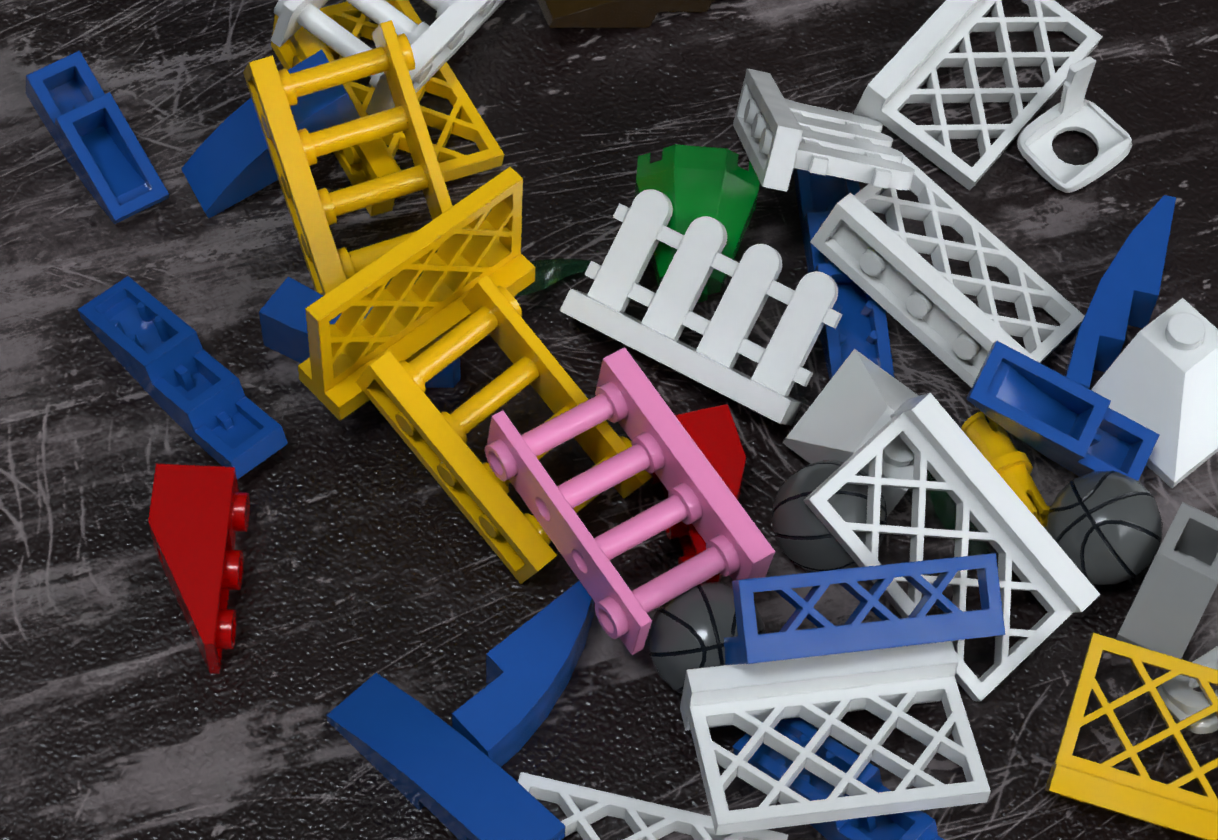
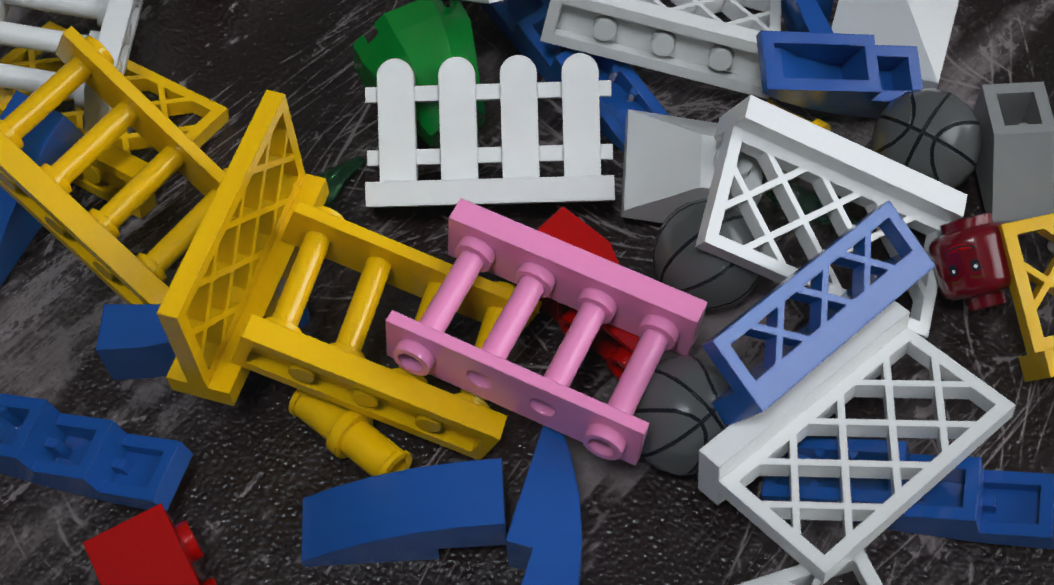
camera: 25 degrees left, 0 degrees up
none -> yellow pin [288,389,412,477]
none -> blue slope [301,458,507,567]
none -> dark red head [929,213,1011,311]

